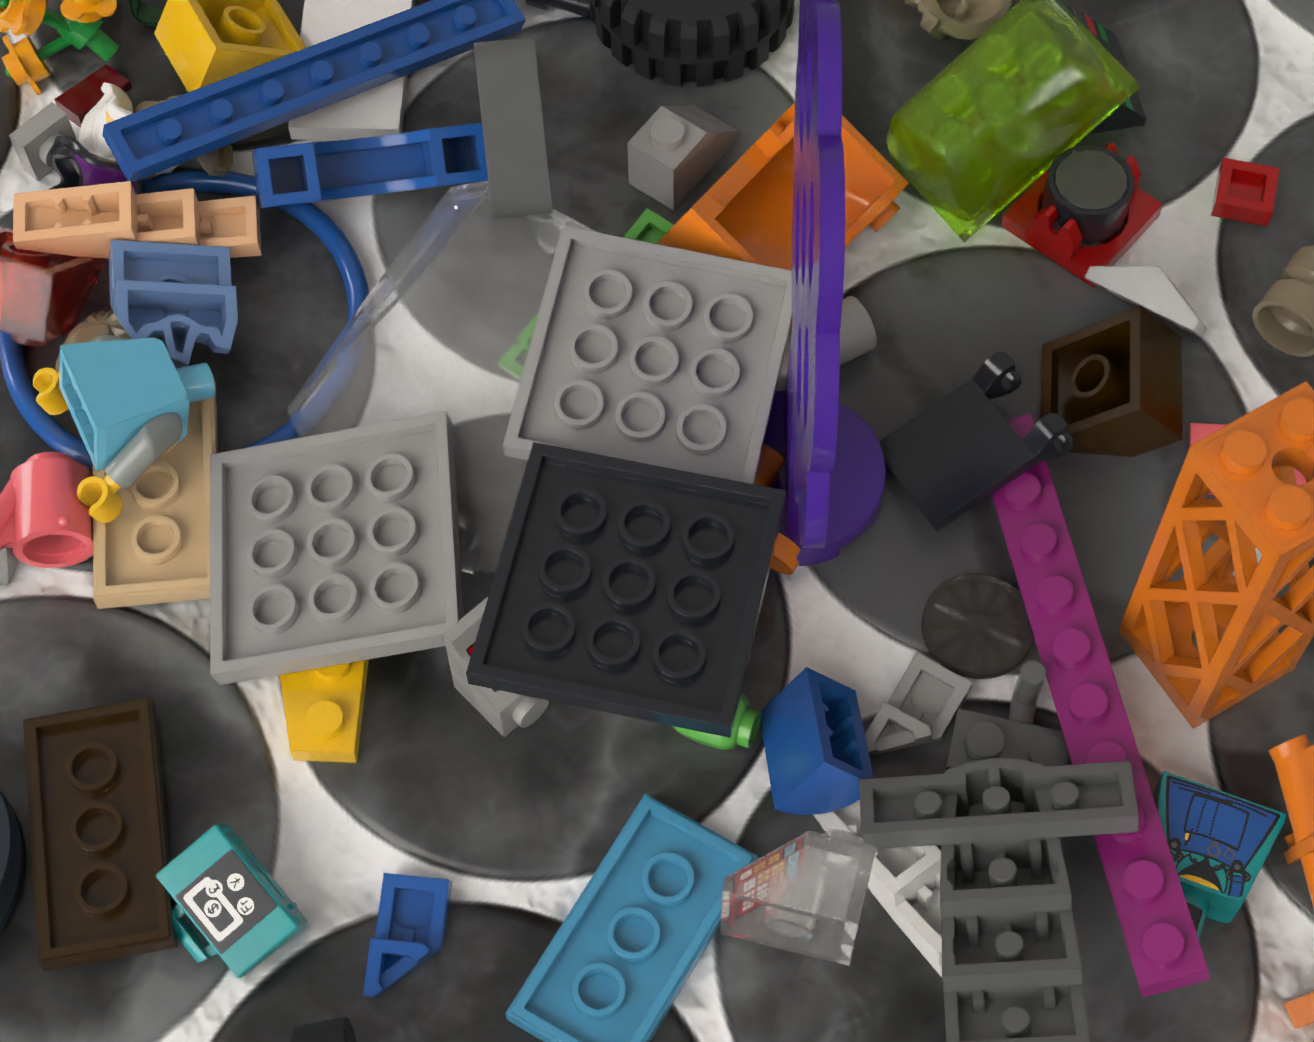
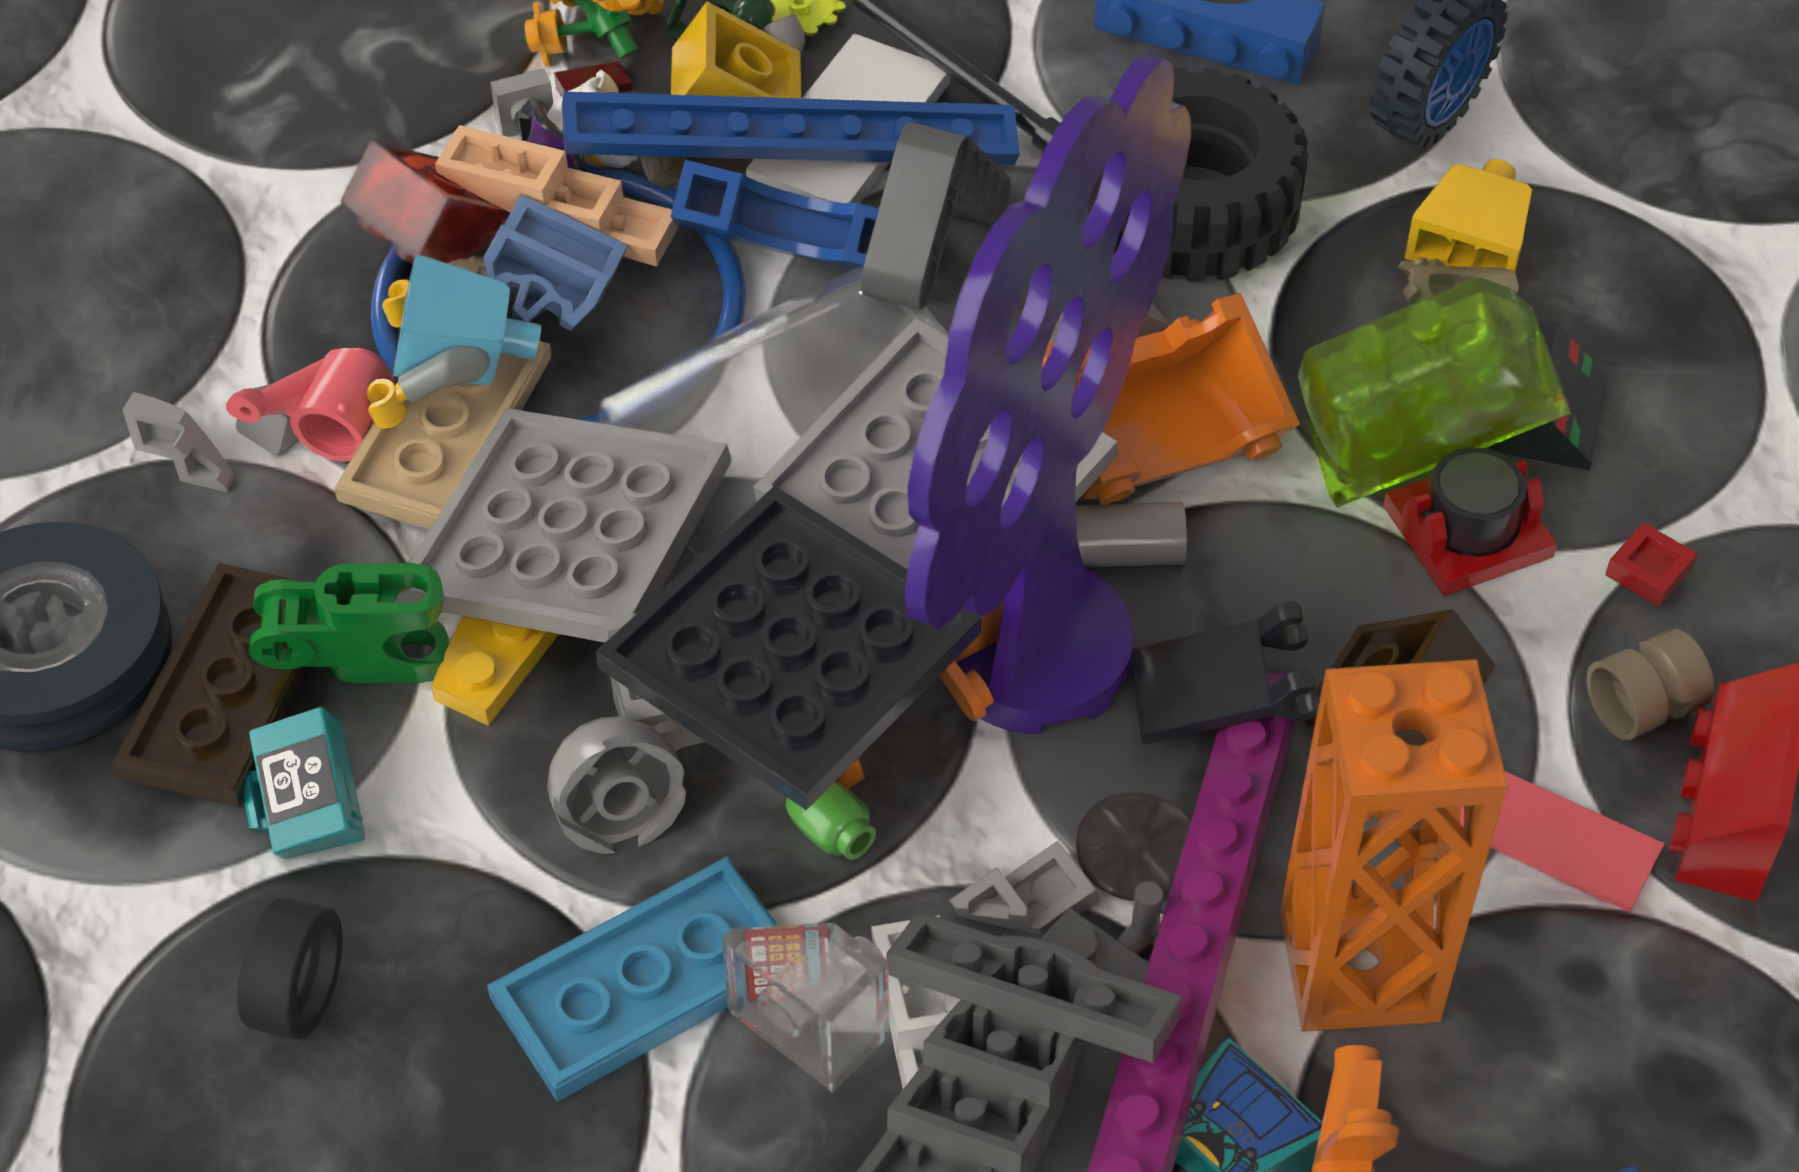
camera: 25 degrees right, 10 degrees down
blue slope [363,873,452,998] -> none
blue brick [760,667,874,815] -> none
light grey slope [1084,266,1207,338] -> none
none -> green piece [249,563,449,684]
none -> light grey cylinder [547,716,686,854]

